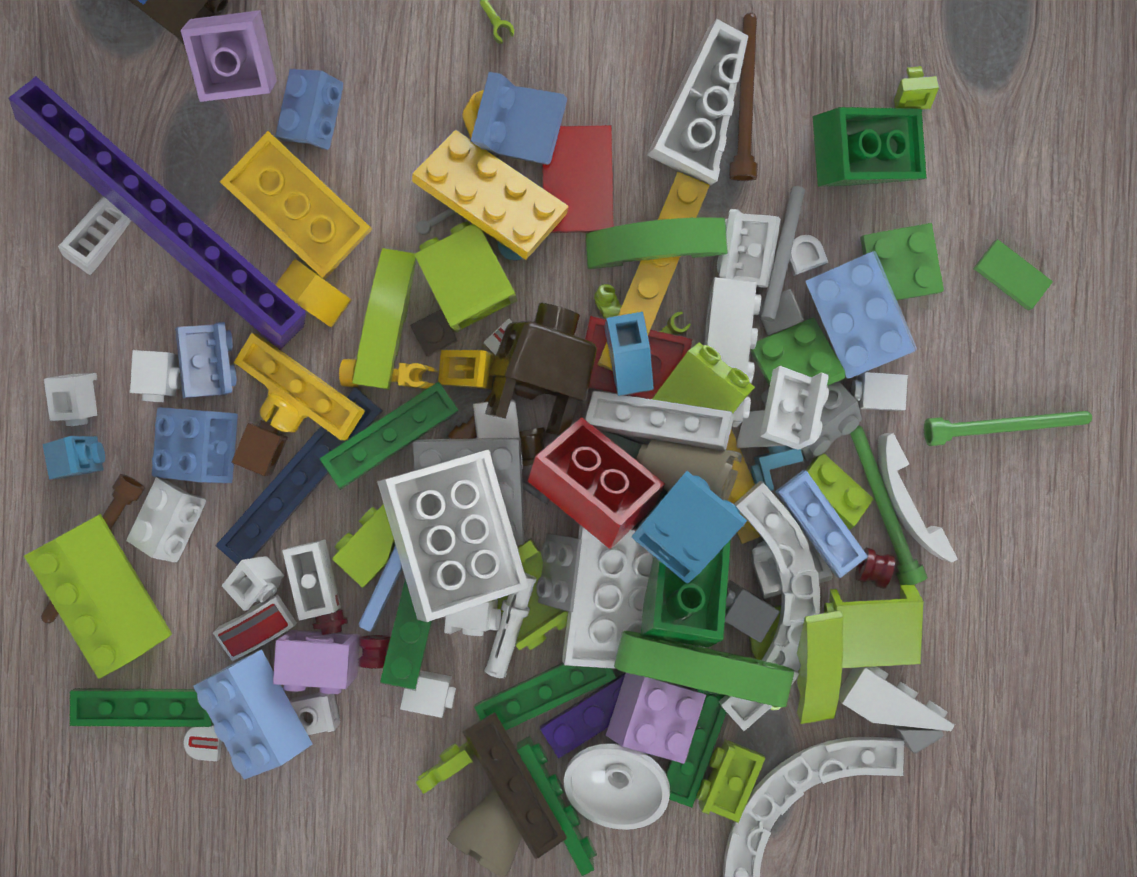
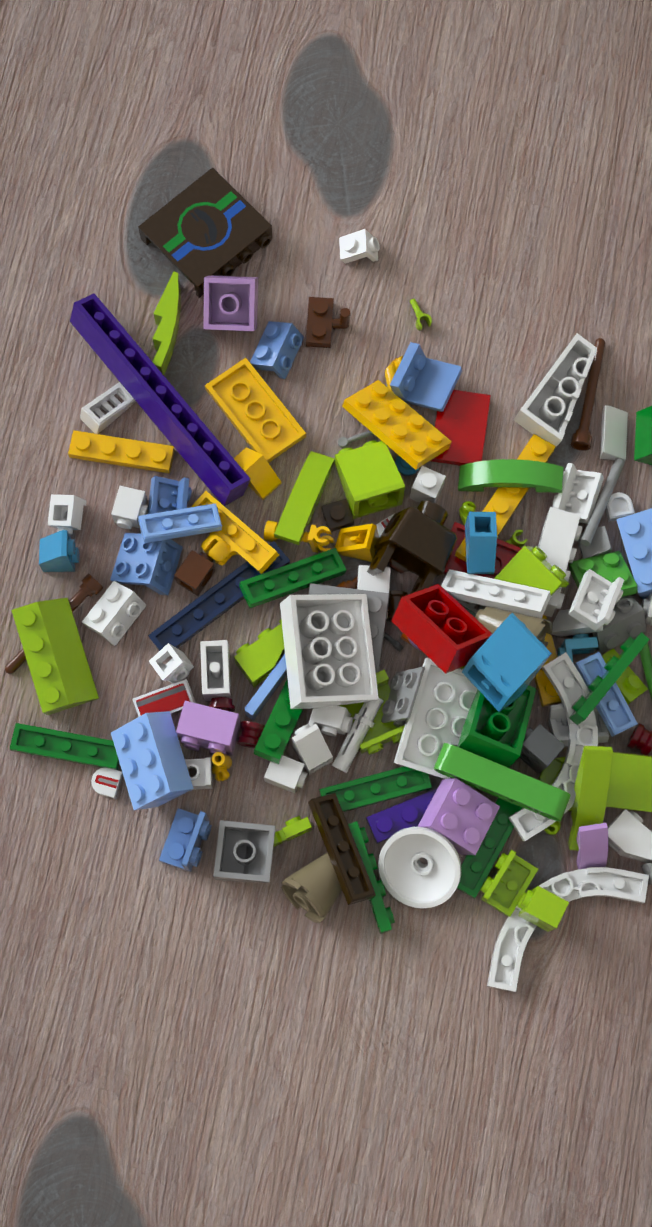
camera: 10 degrees right, 15 degrees down
none -> yellow plate [68,430,175,474]
none -> light blue tile [138,503,222,543]
none -> lime slope [153,271,181,375]
none -> medium blue bracket [159,808,212,872]
none -> yellow arm [212,752,232,782]
none -> light grey slope [213,820,276,883]
none -> white slope [292,724,333,775]
none -> reddish brown plate [306,297,350,348]
none -> white brick [410,466,446,503]
none -> lime brick [517,886,569,932]
none -> green plate [569,632,650,725]
none -> lavender slope [576,823,608,869]
none -> white slope [600,405,628,461]

